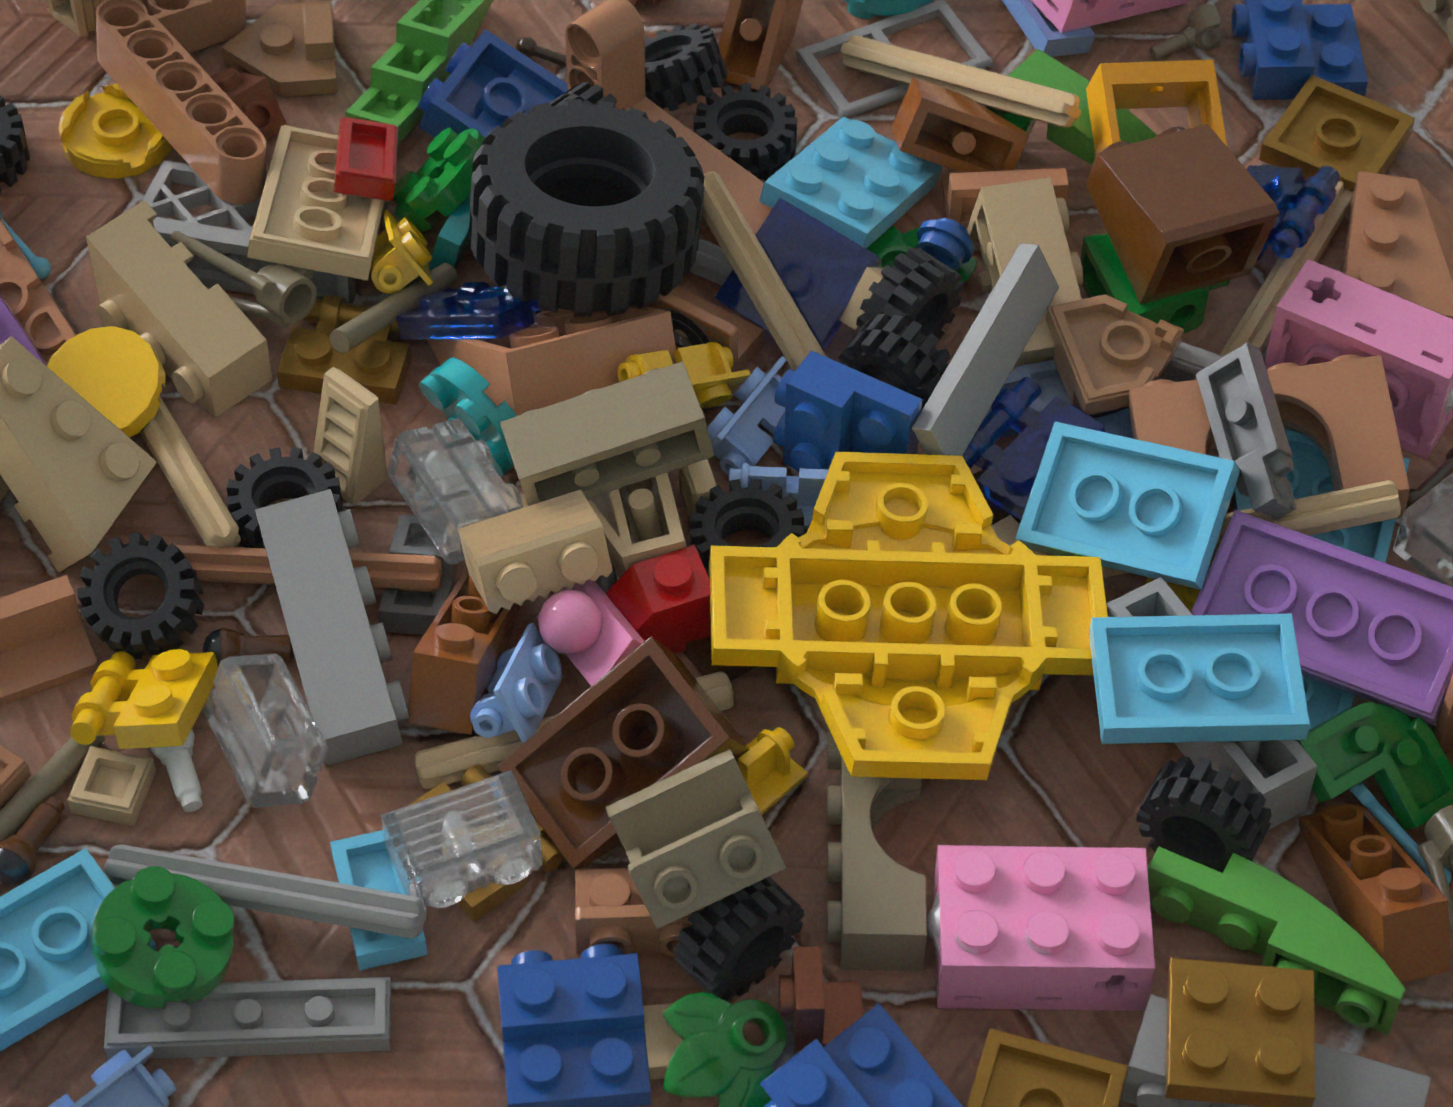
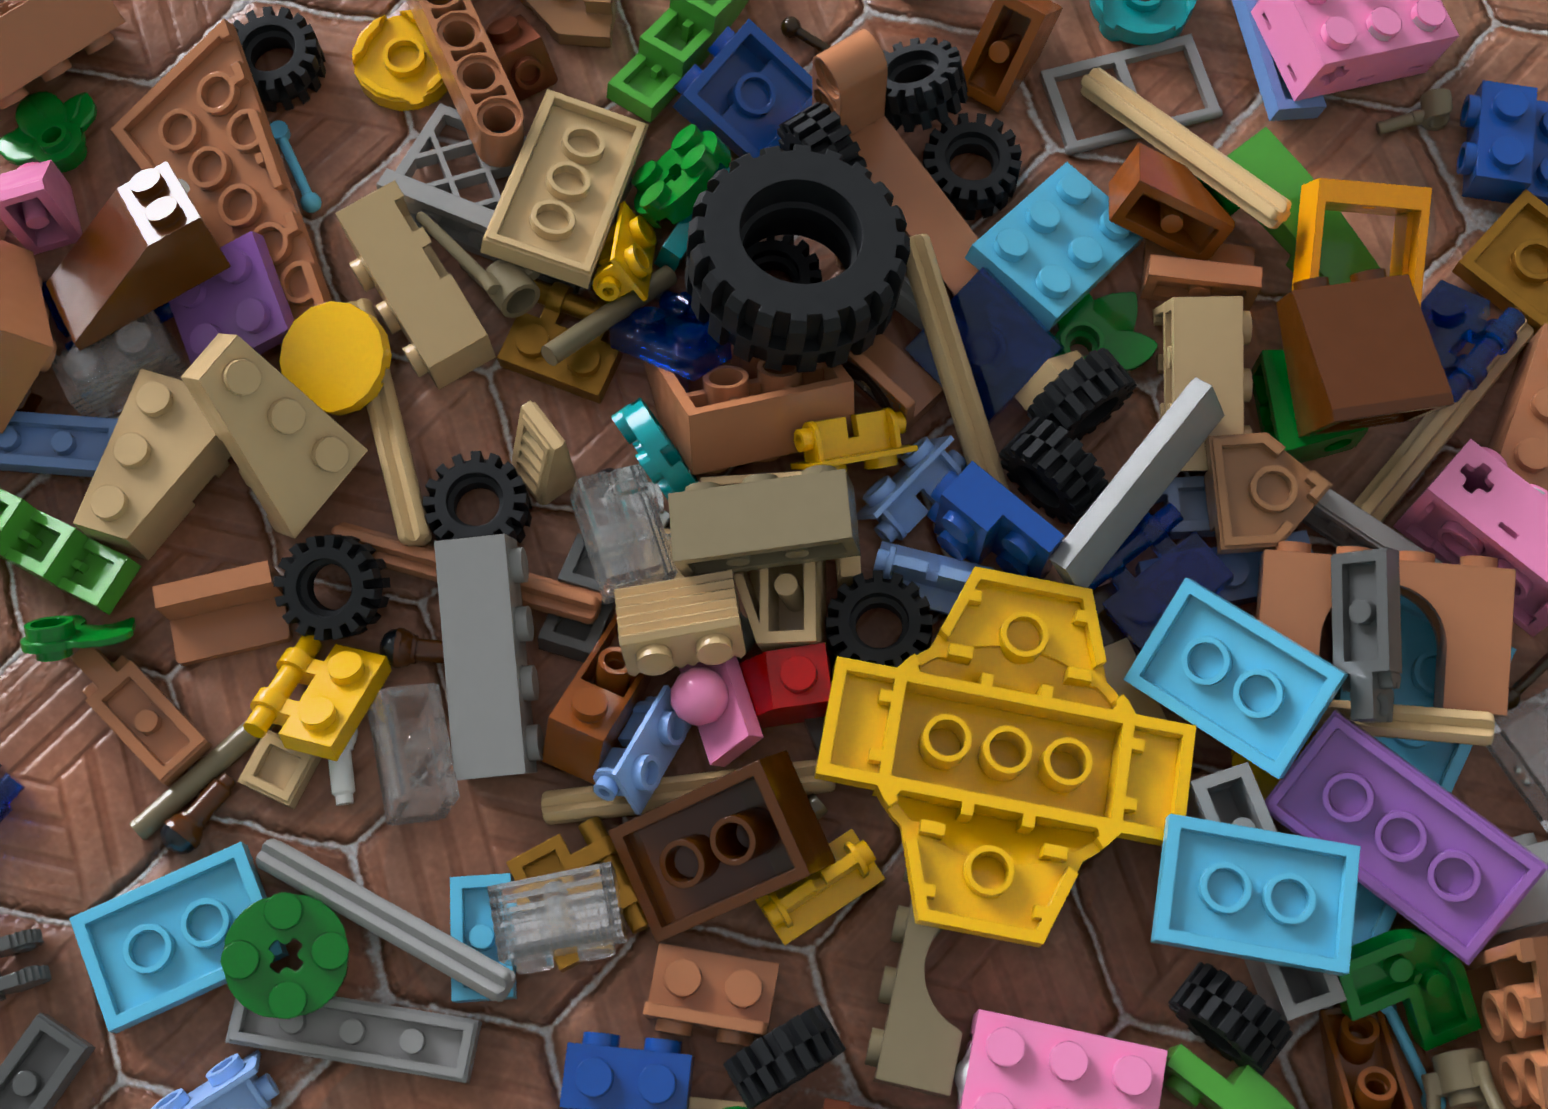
camera: 15 degrees right, 20 degrees up
red tile [333,117,398,201] -> none
dark tan panel [606,749,786,929] -> none
blue plate [916,218,975,271] -> none

